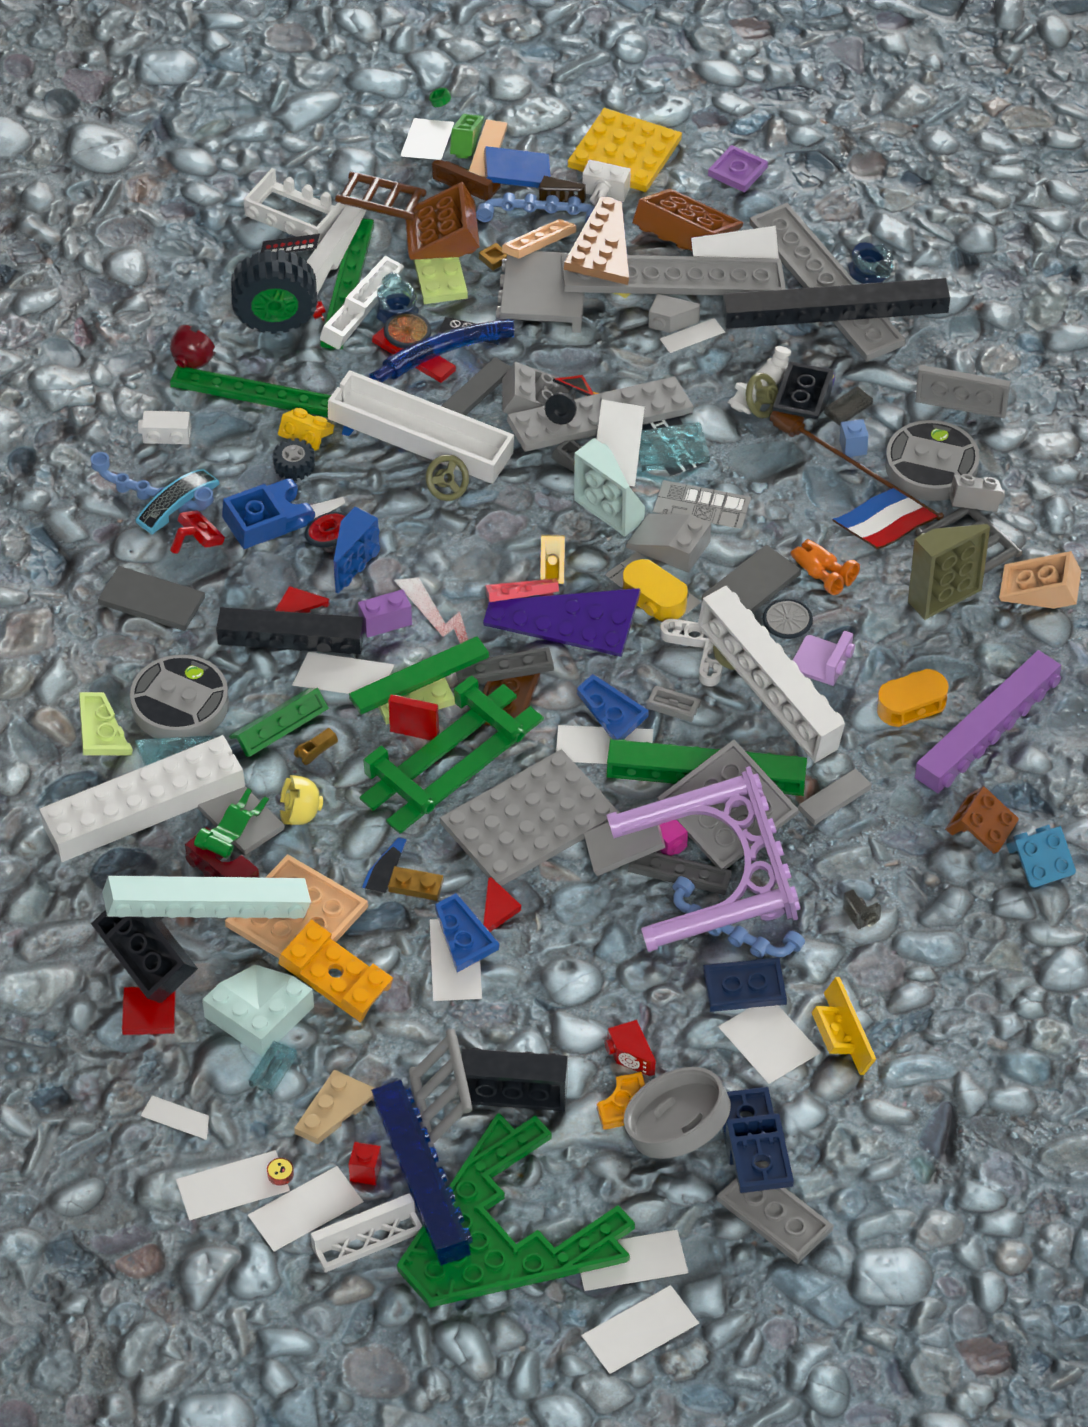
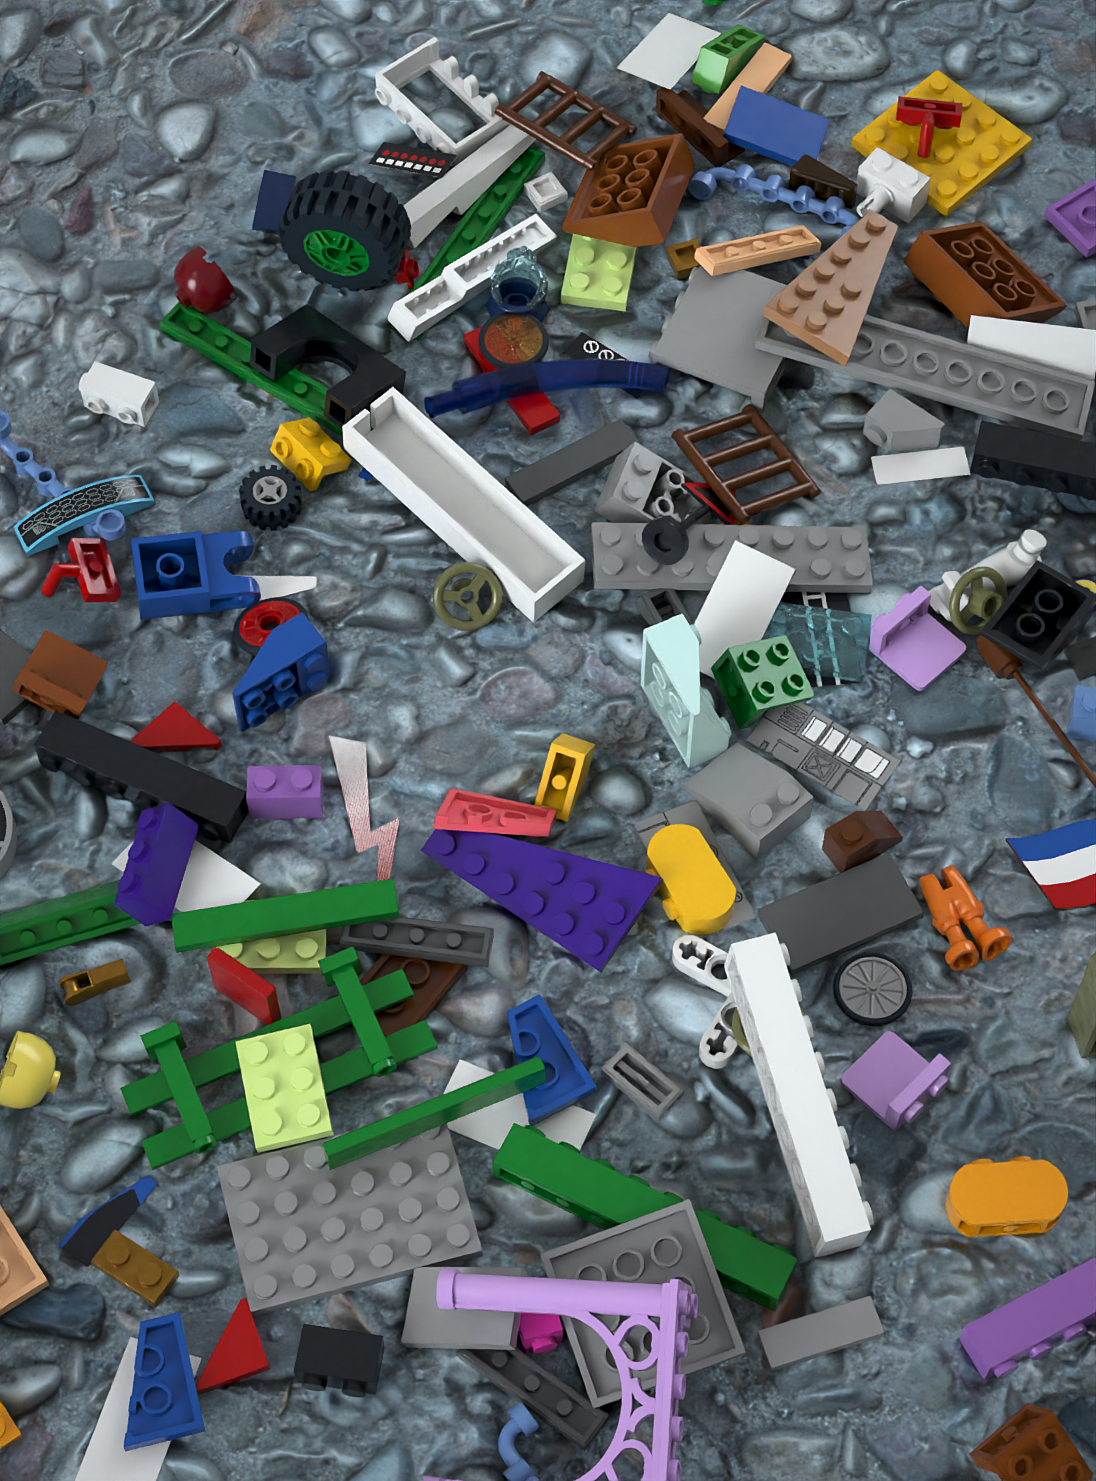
camera: 20 degrees right, 10 degrees up
none -> dark orange bracket [12,630,108,720]
none -> dark purple brick [114,803,199,926]
none -> yellowish green plate [235,1024,334,1153]
none -> black arch [250,304,406,430]
none -> dark blue slope [252,170,296,235]
none -> black brick [294,1324,385,1398]
none -> green tile [322,1057,545,1170]
none -> white tile [524,171,568,213]
none -> reddish brown bar [671,404,821,525]
none -> green bracket [711,635,814,730]
none -> reddish brown slope [822,810,903,873]
none -> lavender bracket [868,586,966,691]
none -> red plate [896,96,962,158]

